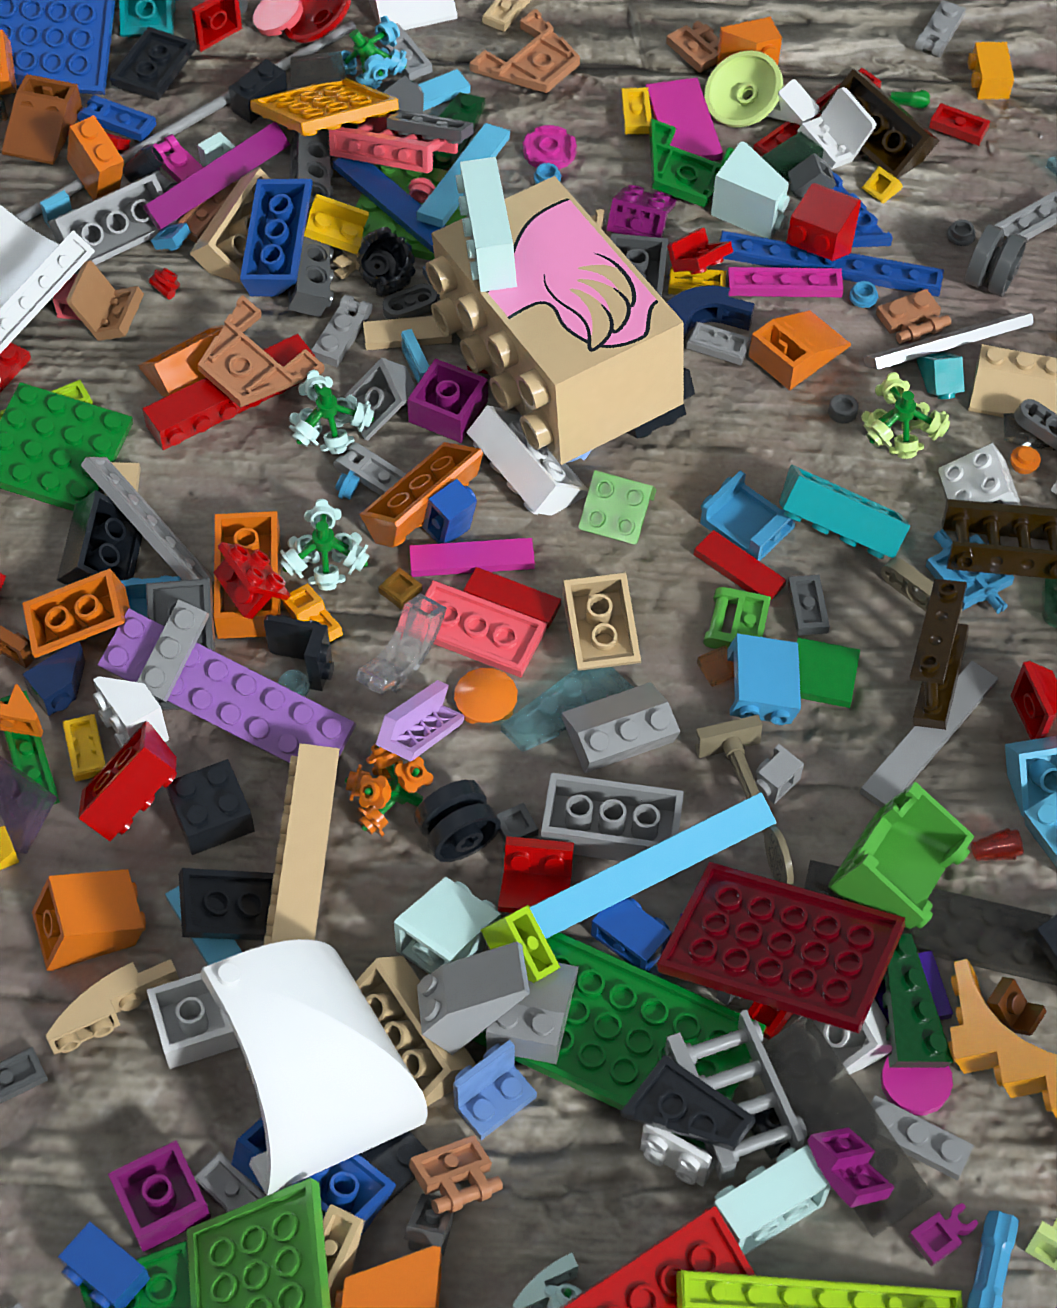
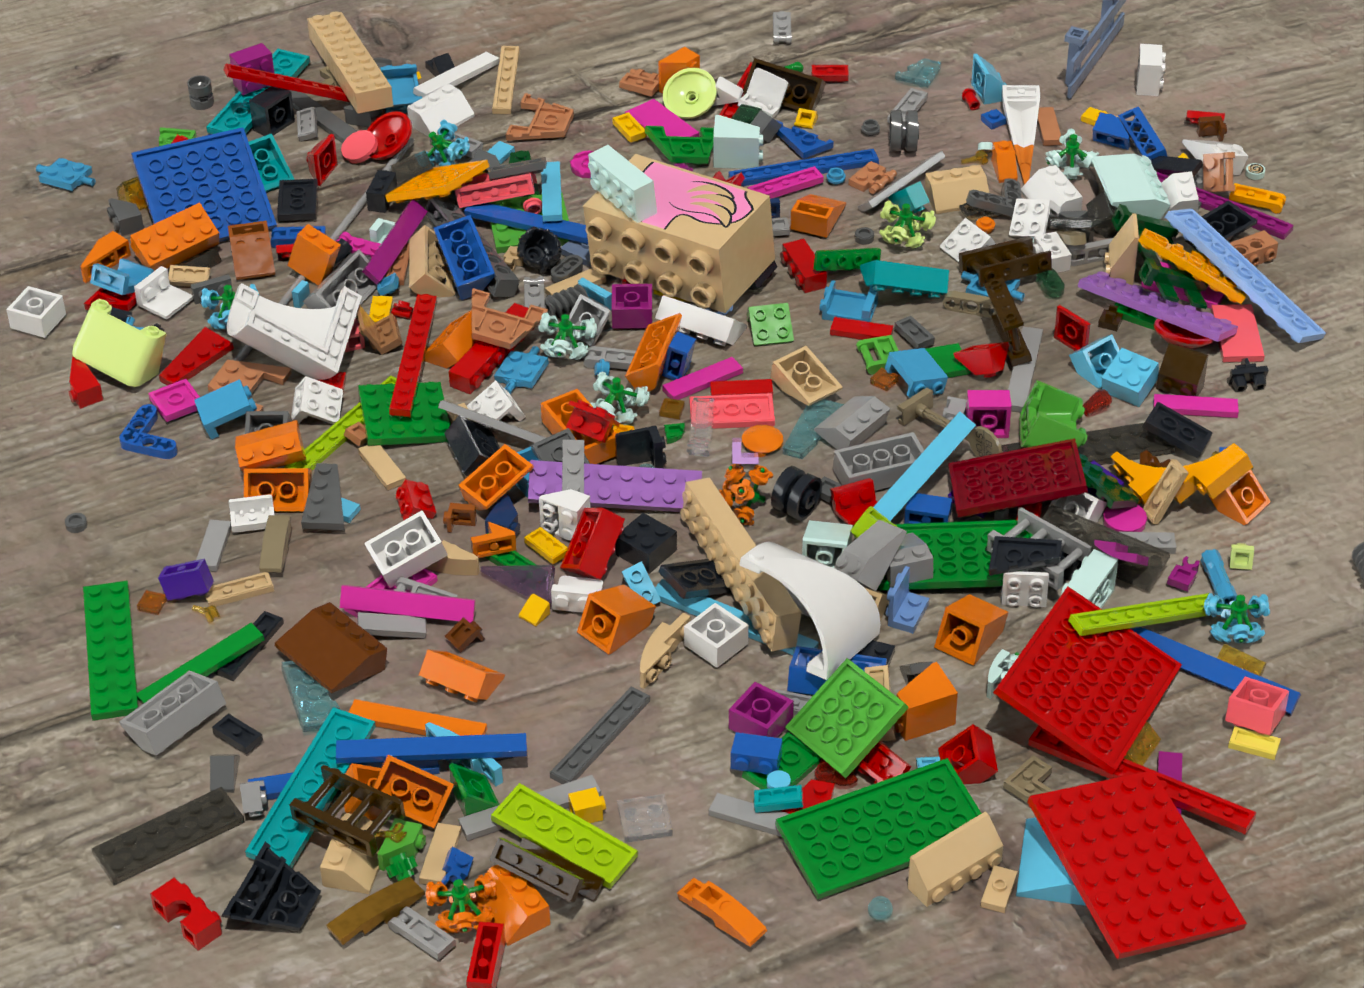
camera: 25 degrees left, 15 degrees down
yellow bracket [304,194,369,255] -> none
nougat plate [409,1135,503,1214] -> none
red slope [786,183,861,261] -> none
light orange brick [968,42,1014,99] -> none
none -> yellow plate [369,296,393,323]
none -> red plate [389,294,437,417]
none -> white bracket [467,381,526,428]
none -> dark azure plate [494,346,549,394]
none -> dark grey piece [545,284,588,318]
none -> white bracket [551,576,603,613]
none -> medium azure bracket [622,561,661,605]
none -> green tile [664,423,685,444]
none -> red brick [780,239,827,293]
none -> green bracket [813,248,881,271]
none -> orange slope [934,594,1009,666]
none -> red slope [954,342,1009,378]
none -> dark pink brick [966,390,1012,438]
none -> tan tile [1143,459,1188,524]

